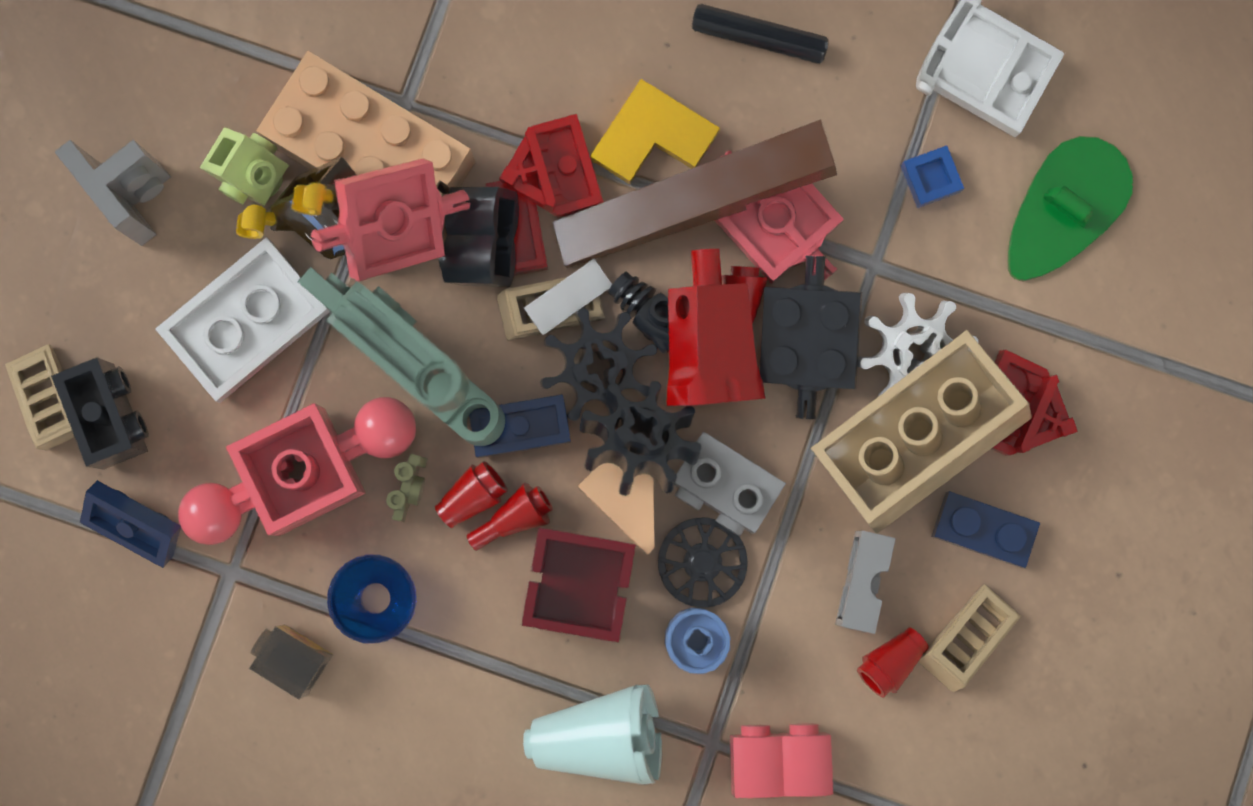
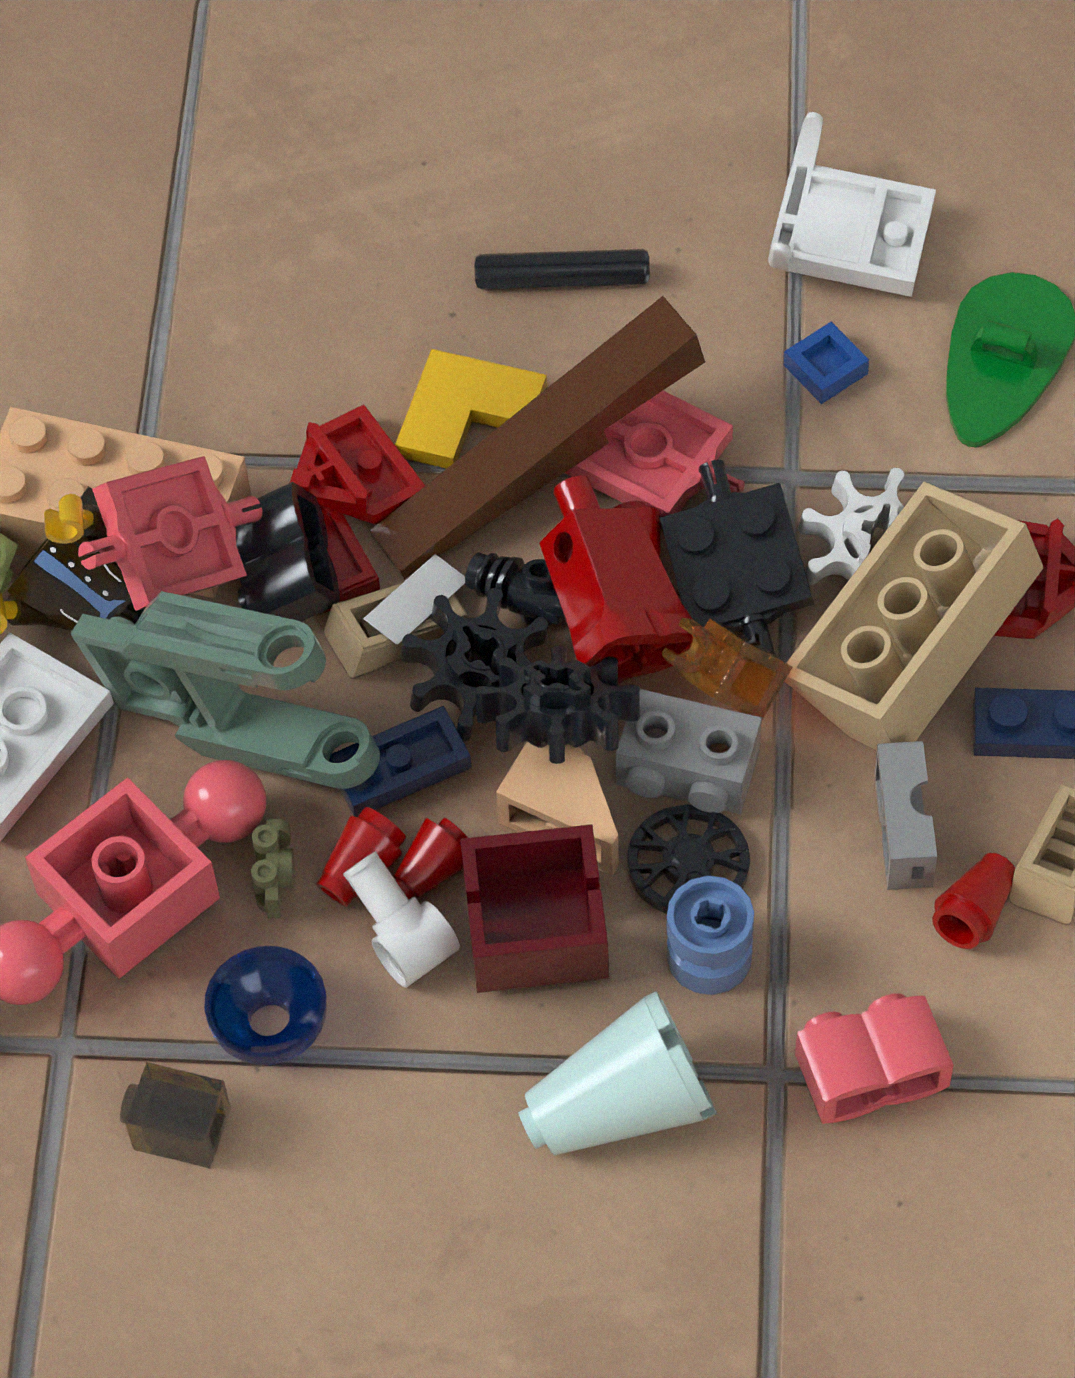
camera: 10 degrees left, 25 degrees down
none -> white pin [343,851,460,988]
none -> clear orange brick [662,618,793,720]

